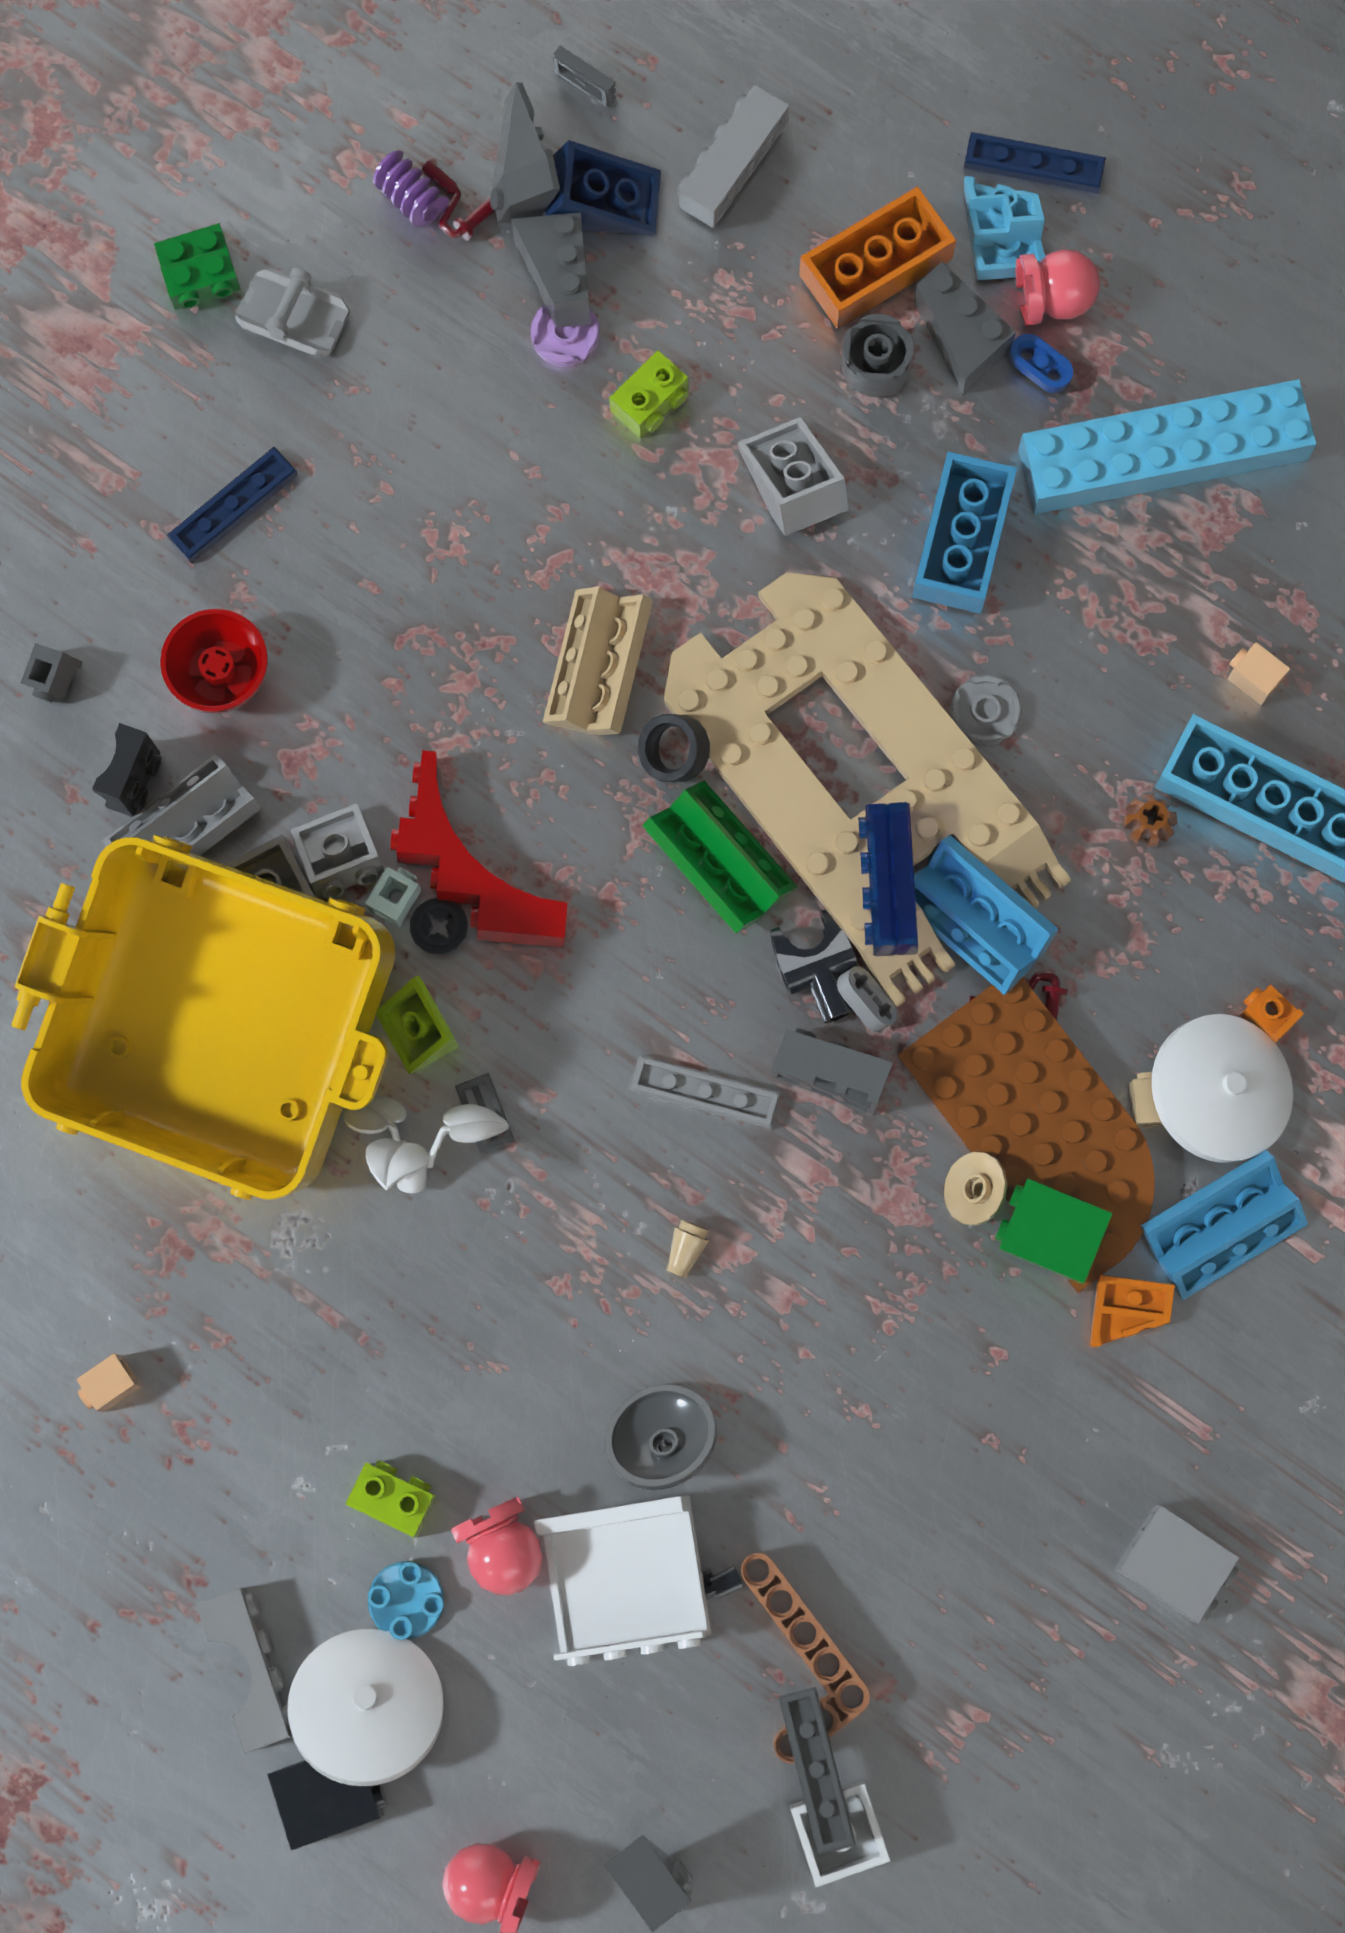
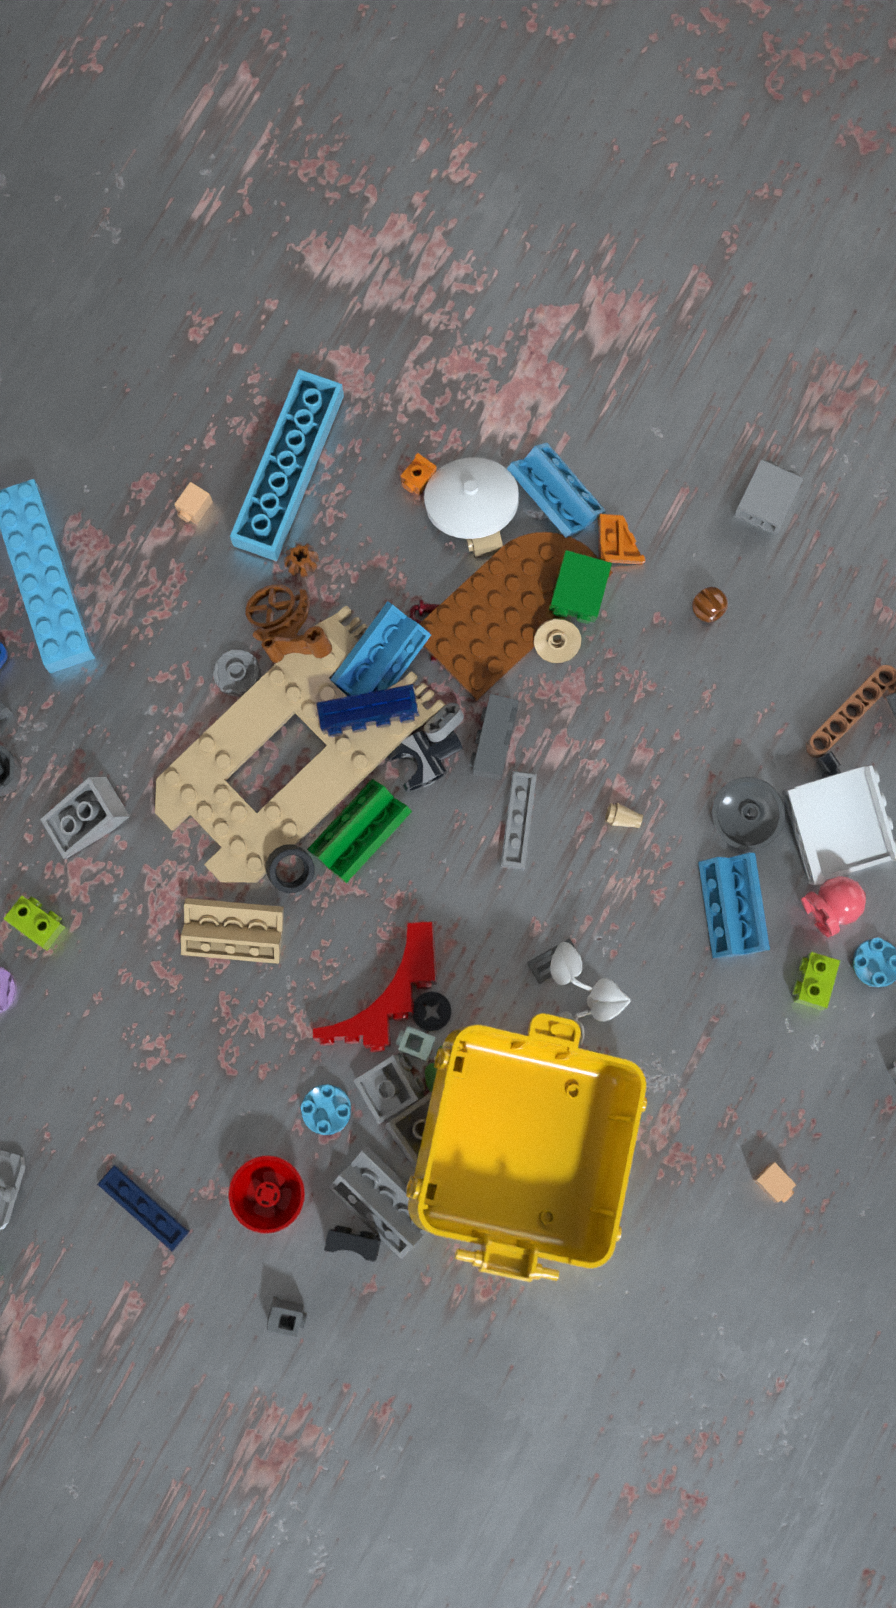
camera: 100 degrees left, 0 degrees up
lime slope [376,975,459,1074] -> none
dark azure brick [912,452,1017,614] -> none
none -> dark orange piece [245,584,333,663]
none -> medium azure dish [301,1084,351,1135]
none -> dark orange piece [692,586,728,623]
none -> dark azure slope [698,853,770,958]

